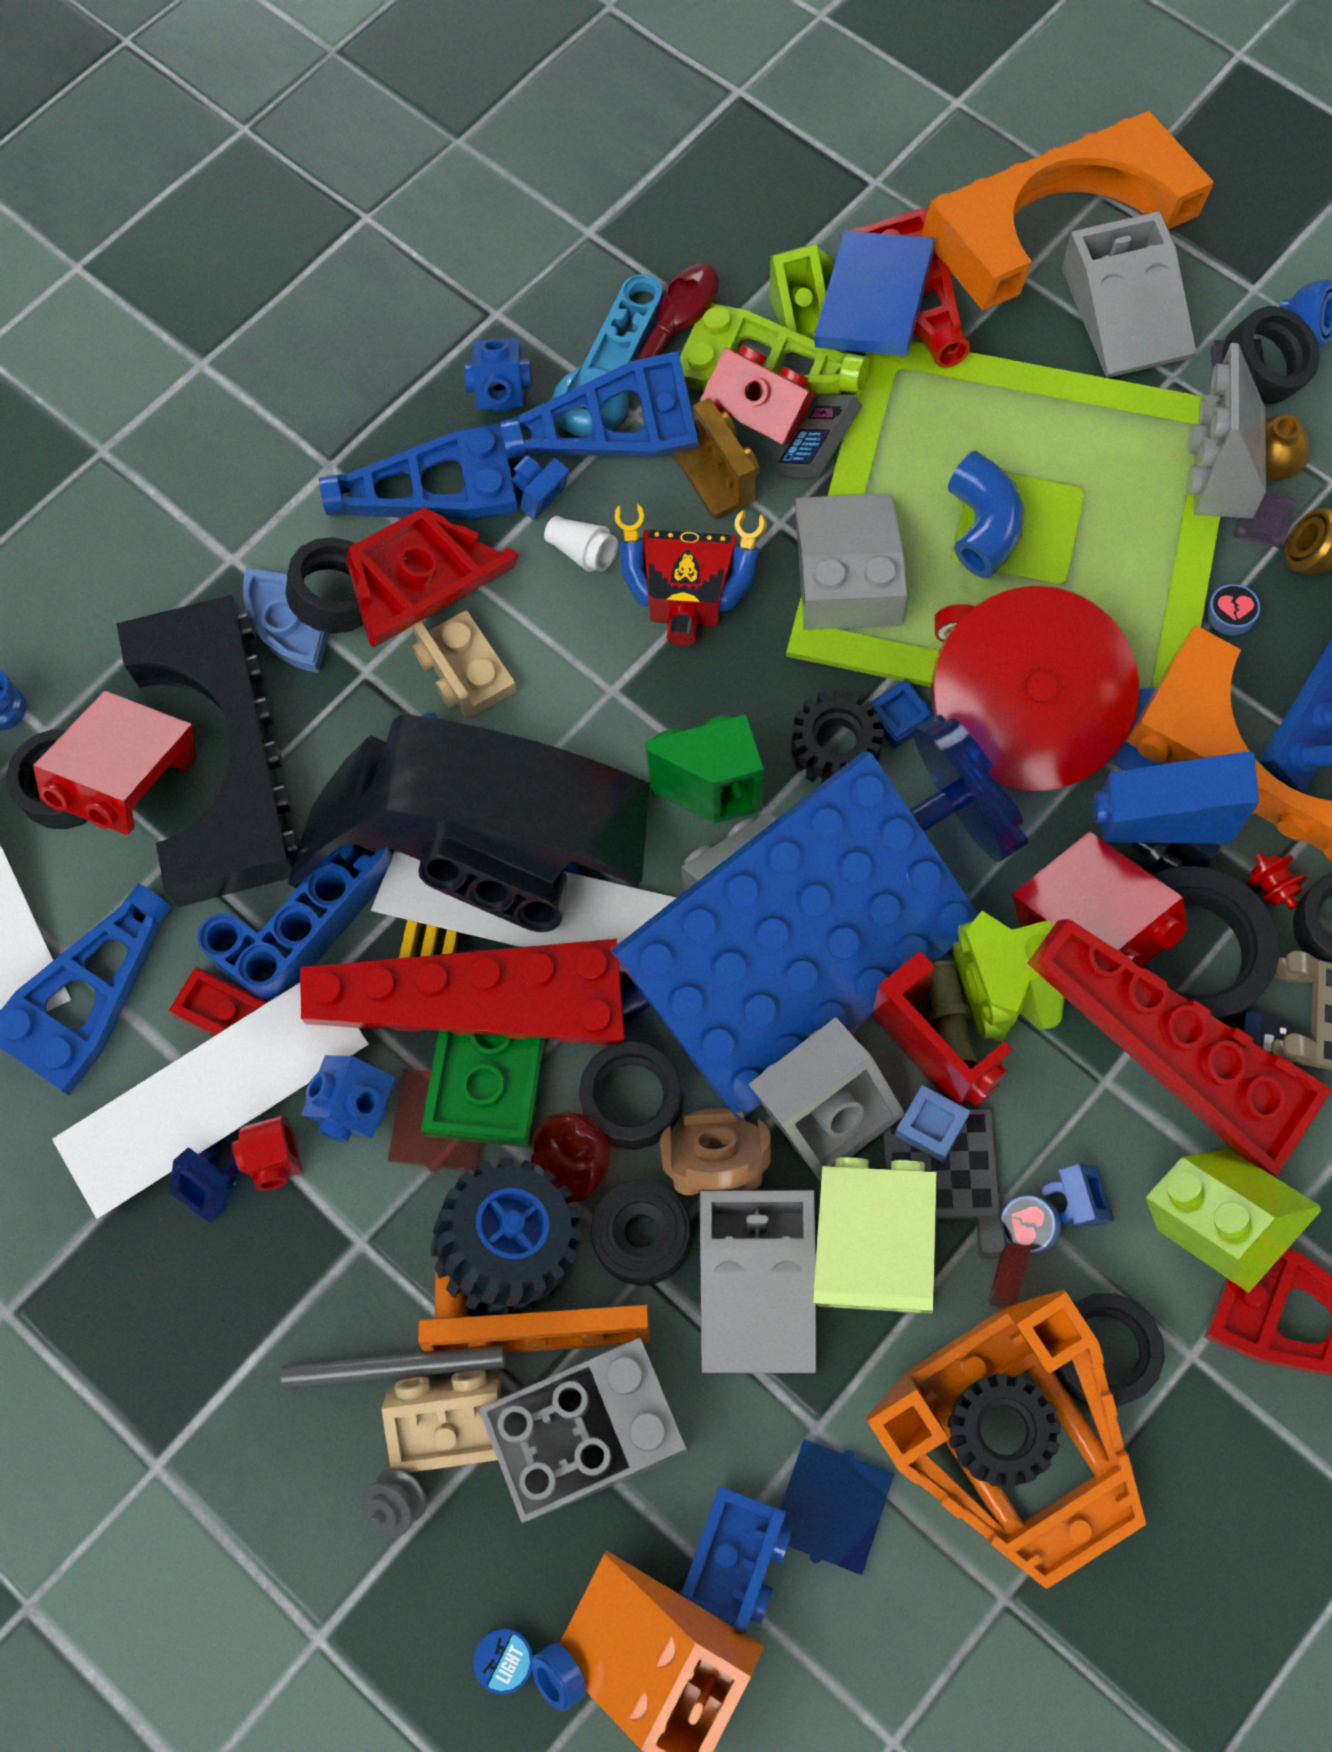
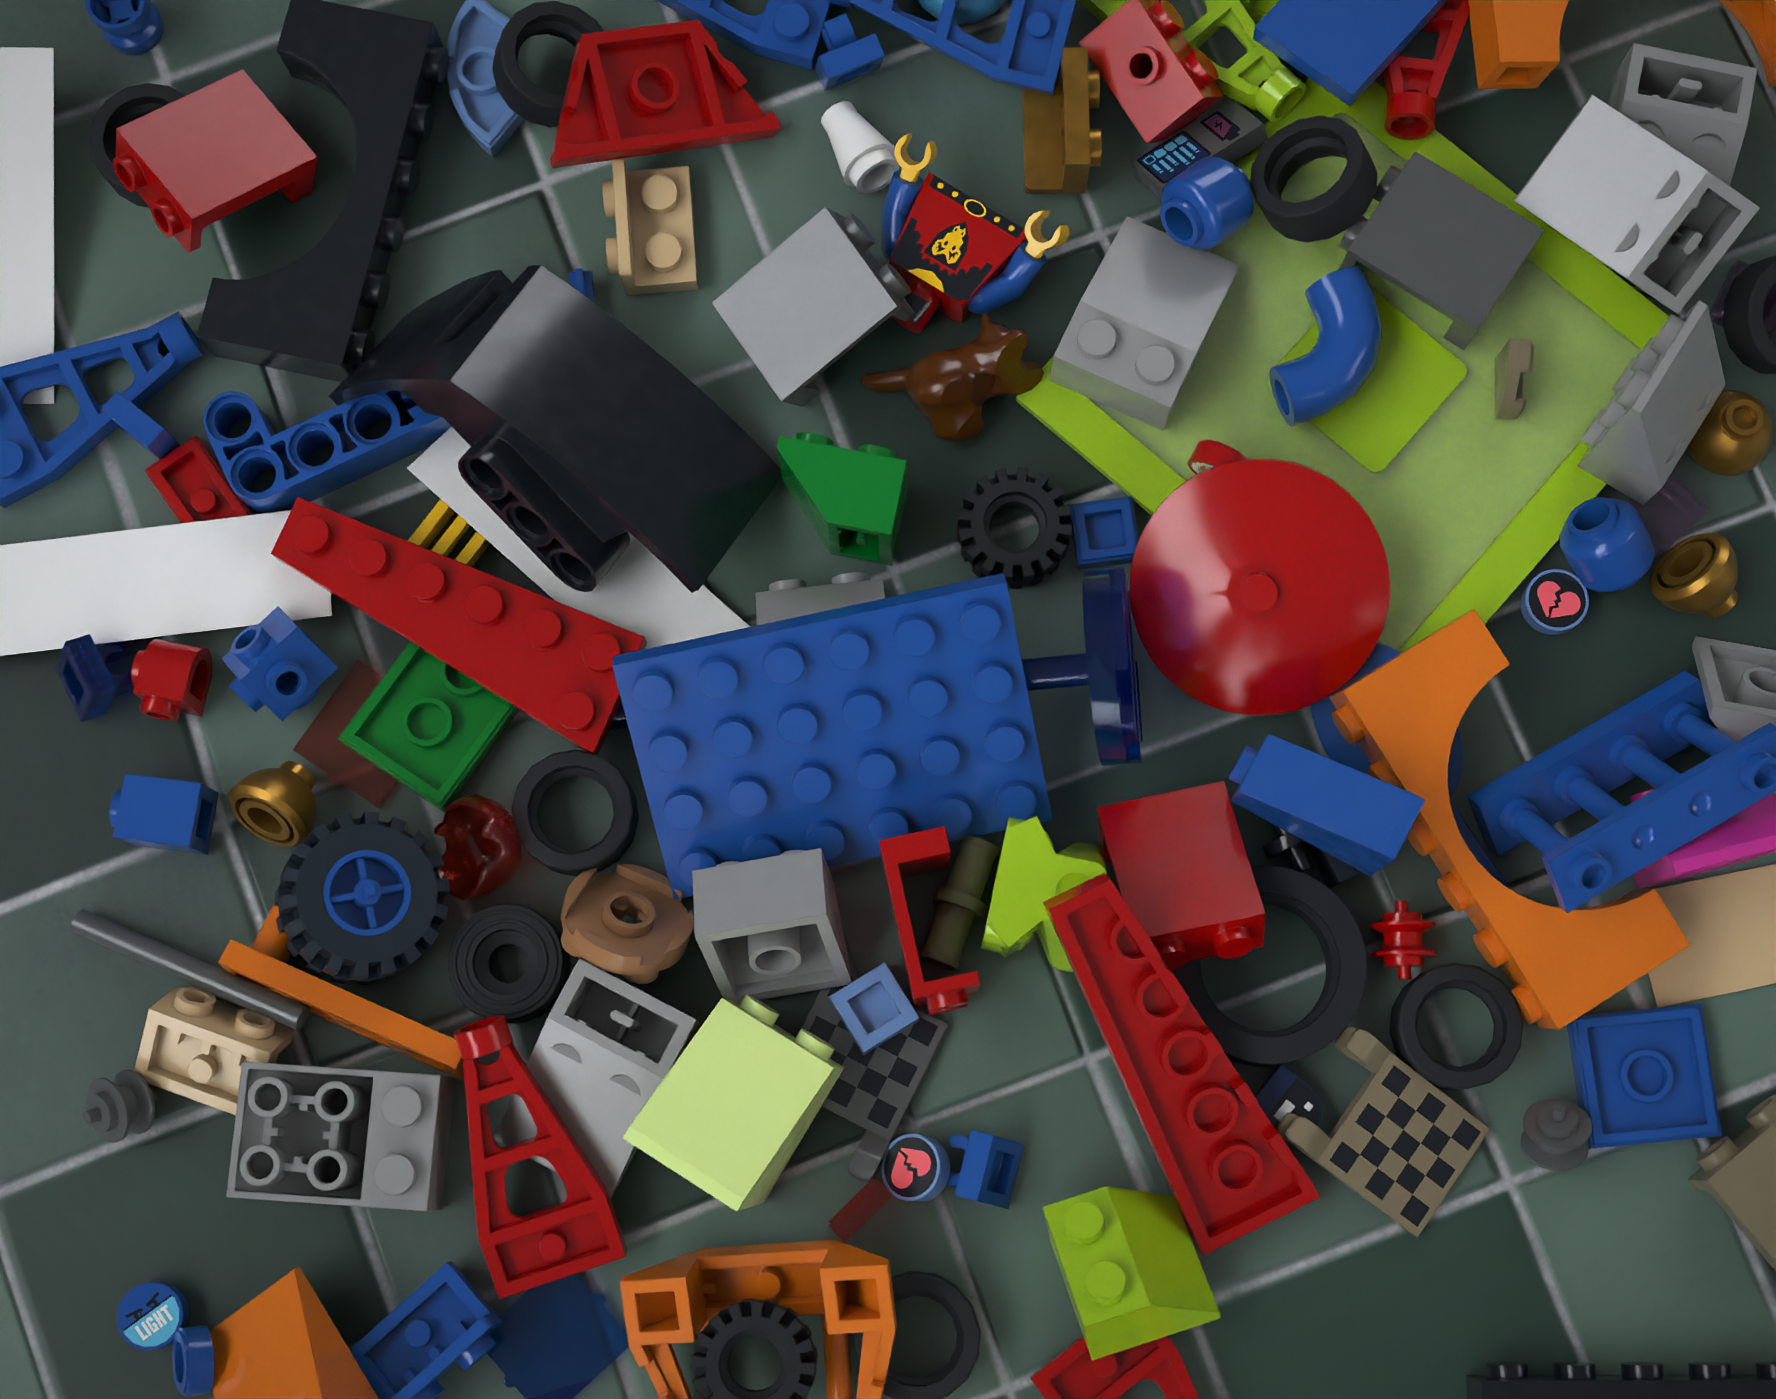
camera: 25 degrees right, 10 degrees up
none -> blue tile [101,391,180,460]
none -> blue brick [109,773,219,855]
none -> pearl gold brick [228,761,316,847]
none -> red plate [453,1015,627,1299]
none -> panel [712,207,916,407]
none -> reddish brown animal [862,314,1044,442]
none -> blue head [1160,156,1254,251]
none -> black tyre [1250,115,1378,243]
none -> dark grey panel [1338,151,1544,351]
none -> dark tan tile [1494,339,1534,420]
none -> light grey slope [1514,94,1760,314]
none -> blue head [1559,497,1656,592]

